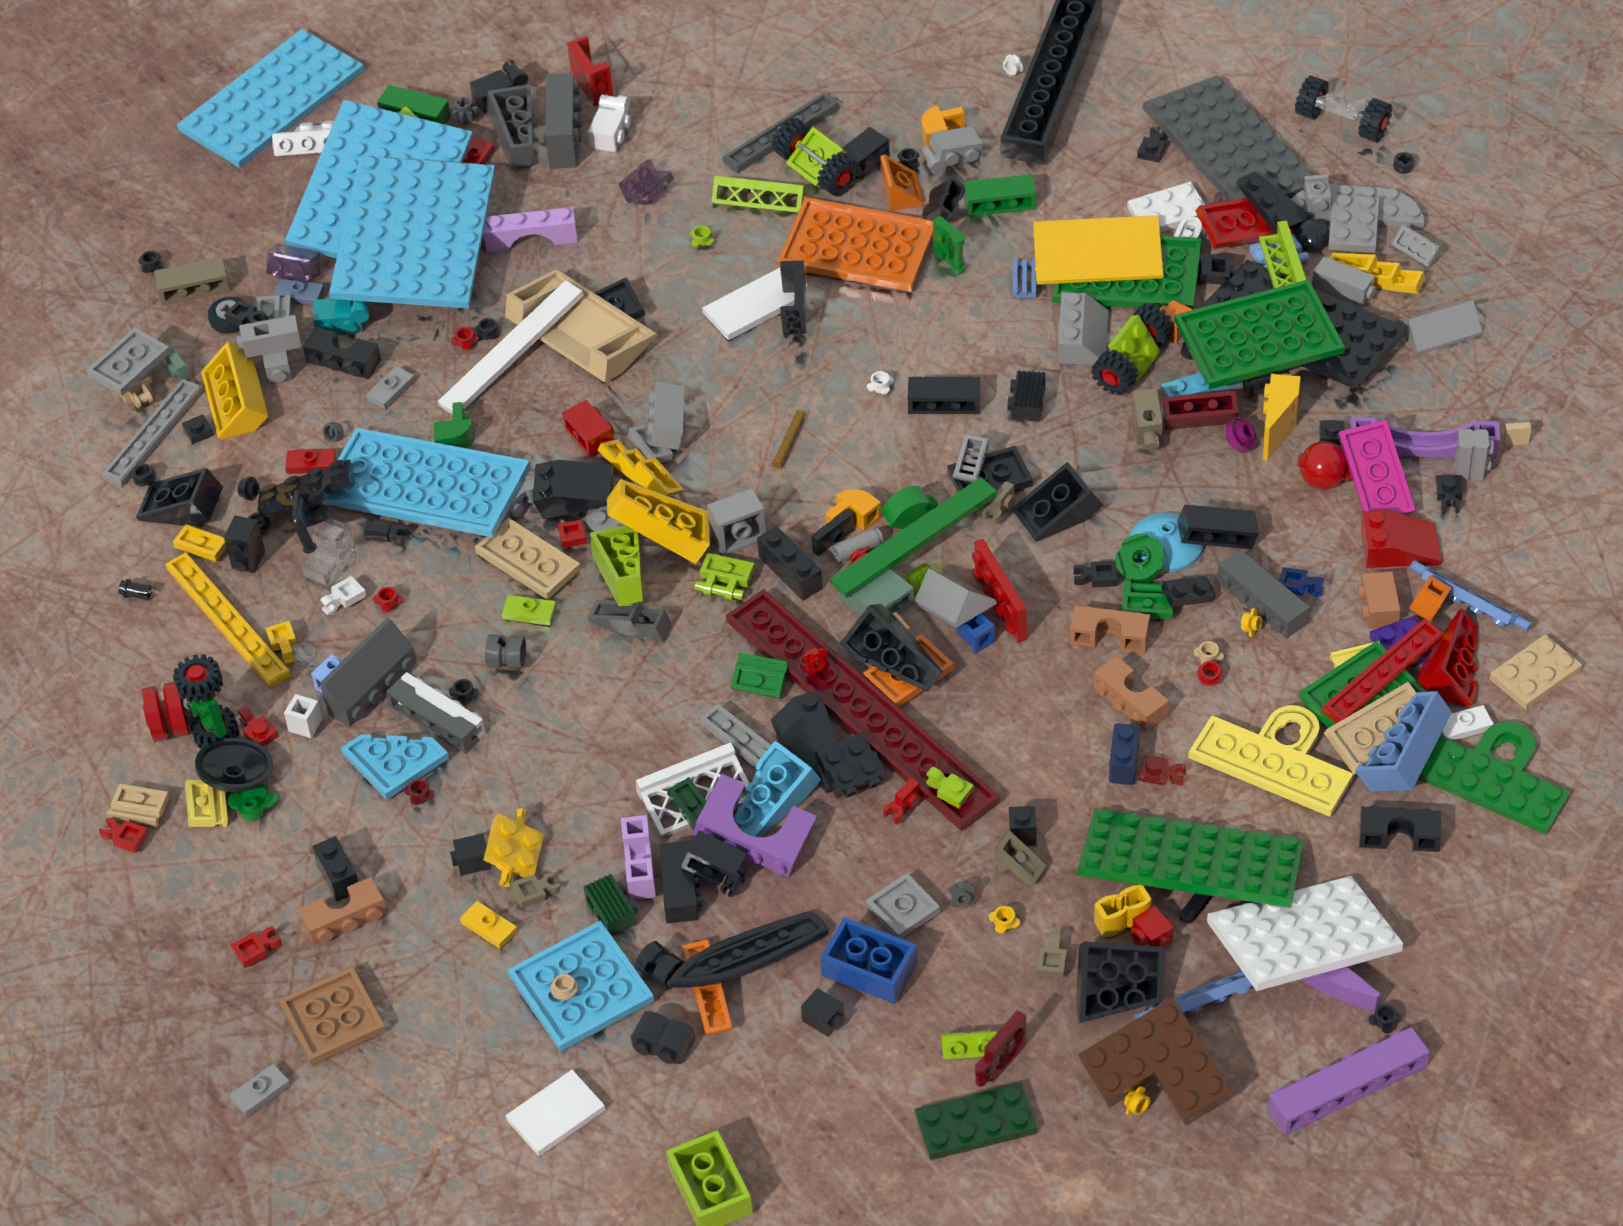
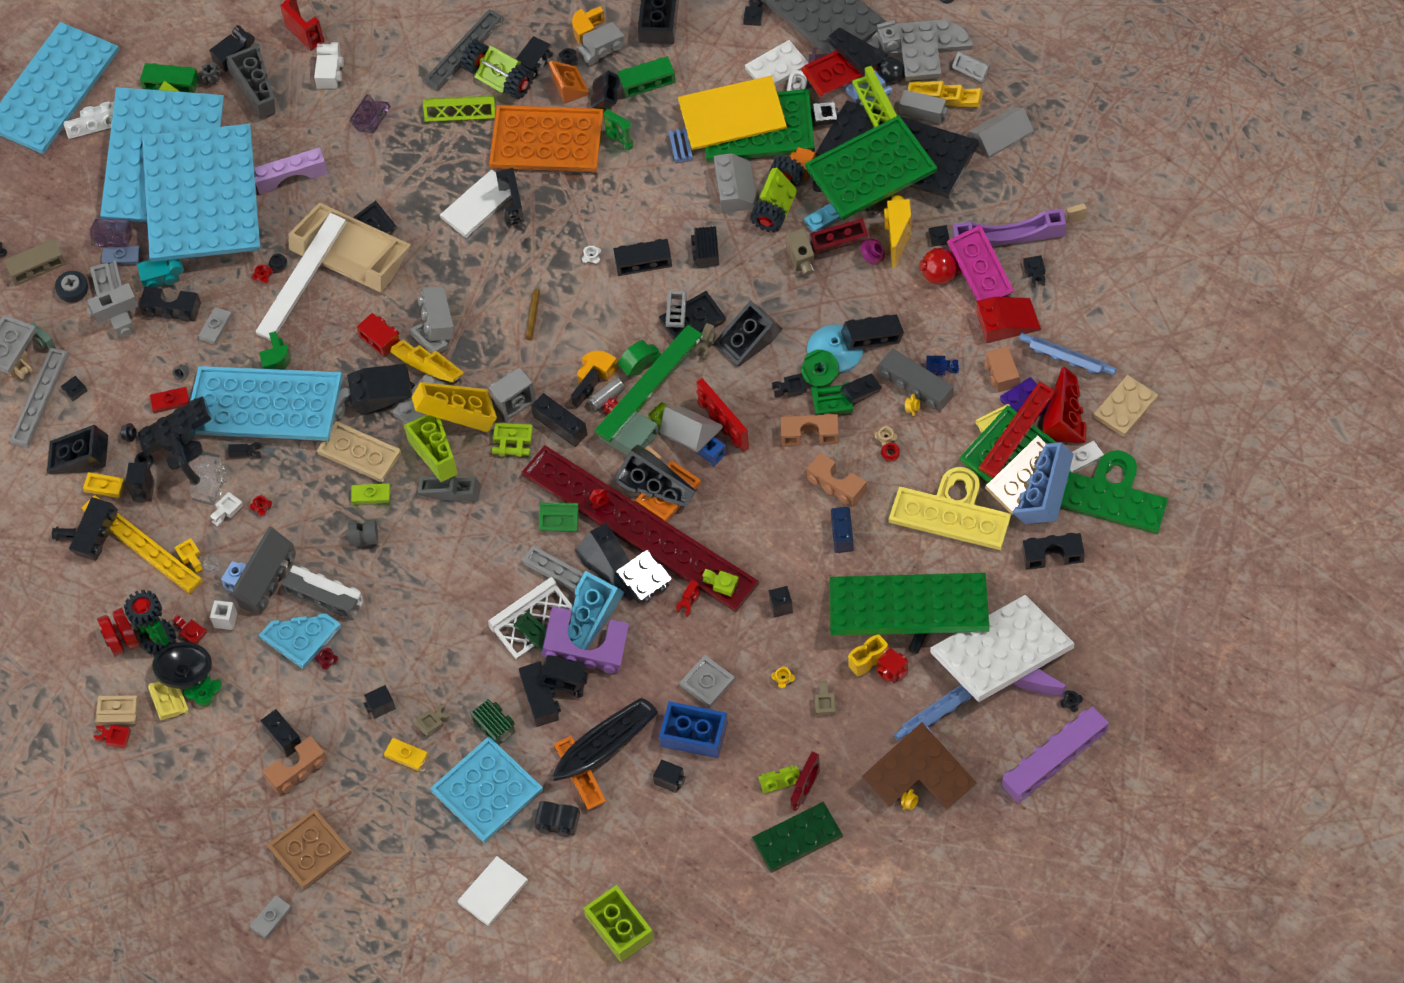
camera: 10 degrees left, 10 degrees up
black plate [132,464,157,486] -> none
yellow slope [201,341,268,439] -> none
black plate [224,300,268,326] -> none
red plate [231,926,282,969] -> none
black plate [449,679,479,705] -> none
red plate [462,137,495,164] -> none
yellow plate [483,808,544,887] -> none
dark grey brick [545,73,581,169] -> none
tan plate [551,974,578,1000] -> none
red plate [558,519,587,548] -> none
lavender arch [621,815,656,900] -> none
black wheel [635,941,685,990] -> none
lime plate [690,225,714,247] -> none
dark grey plate [949,881,976,907] -> none
dark tan slope [994,830,1047,887] -> none
black wedge [1076,941,1165,1023] -> none
clear red plate [1138,755,1186,786] -> none
orange brick [1409,575,1451,622] -> none
light grey brick [1454,429,1493,481] -> none
none -> black brick [69,497,118,561]

